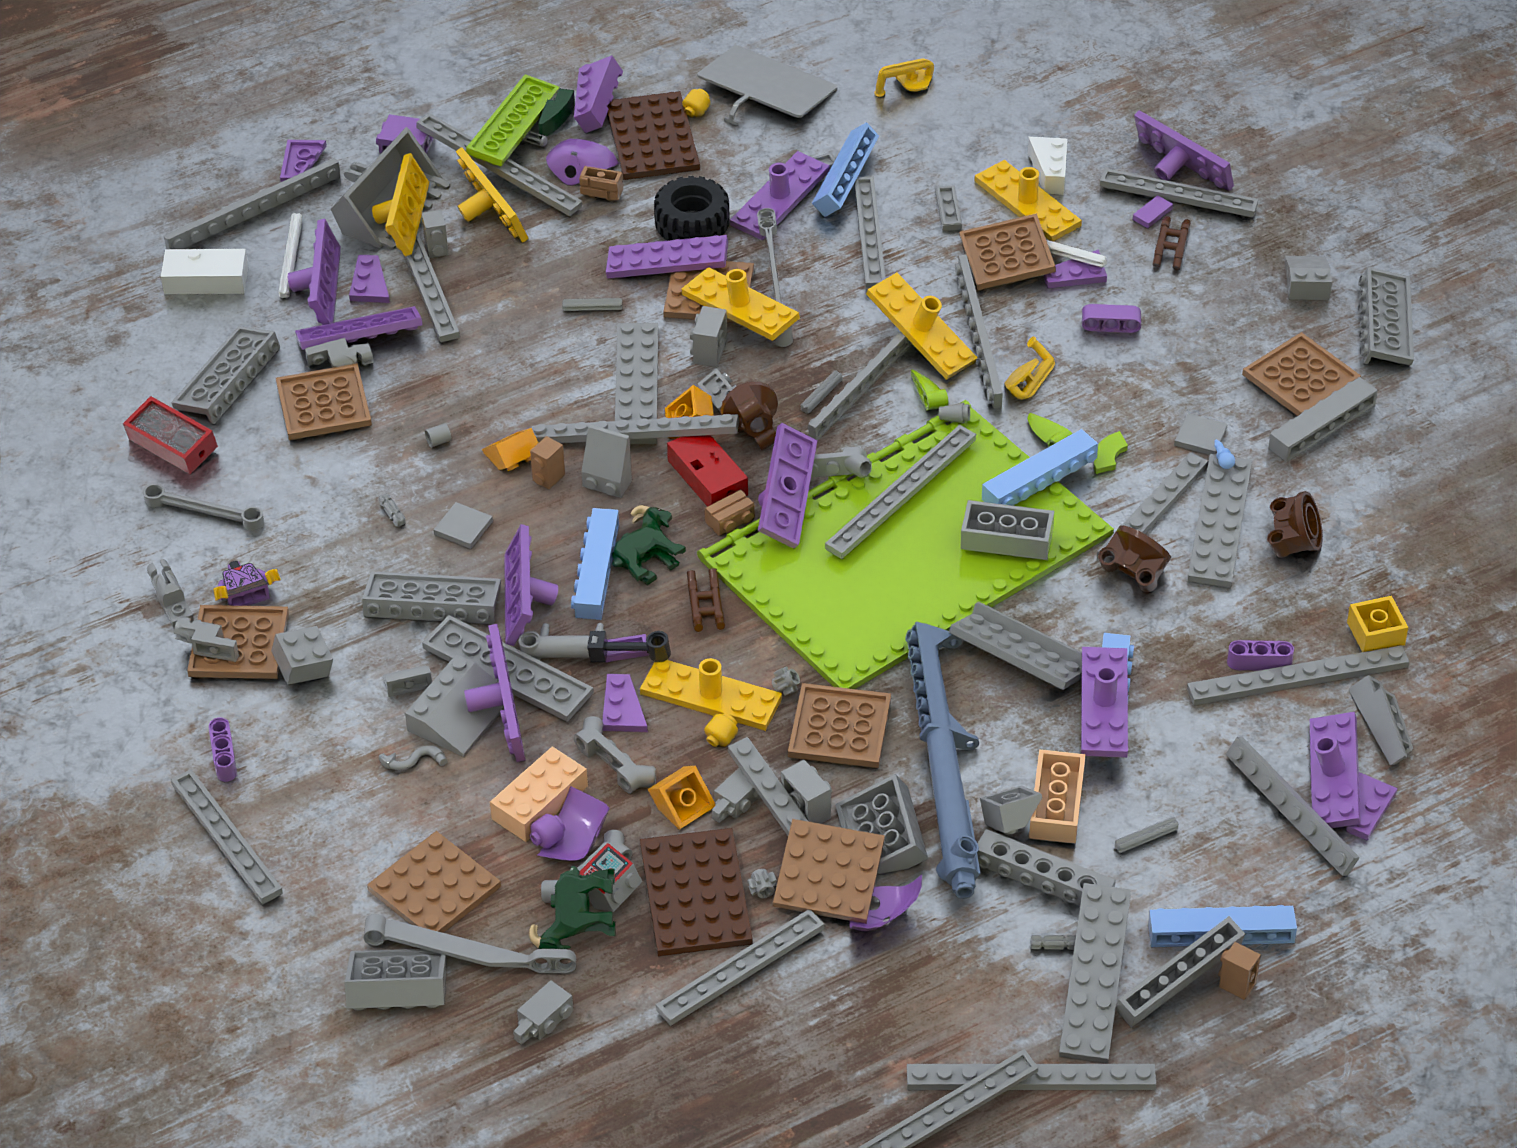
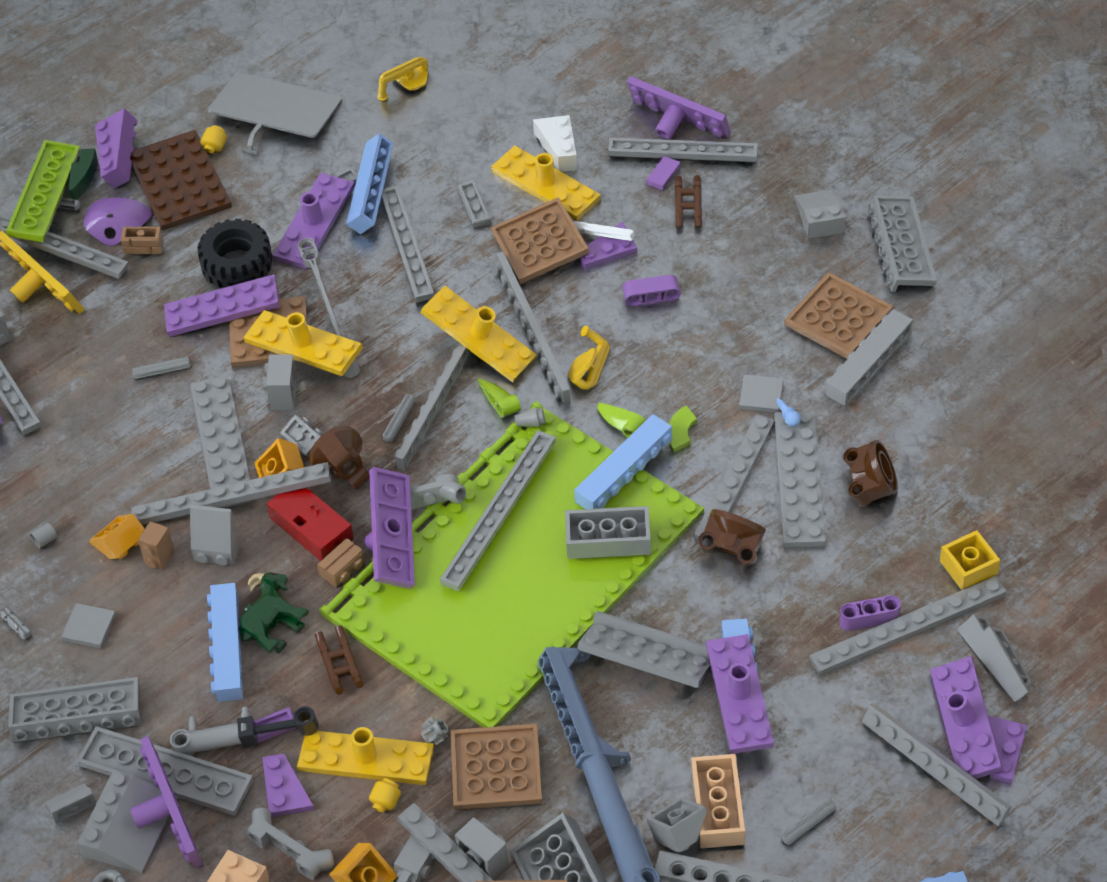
camera: 10 degrees left, 5 degrees up
medium lavender plate [504,524,558,646] -> none

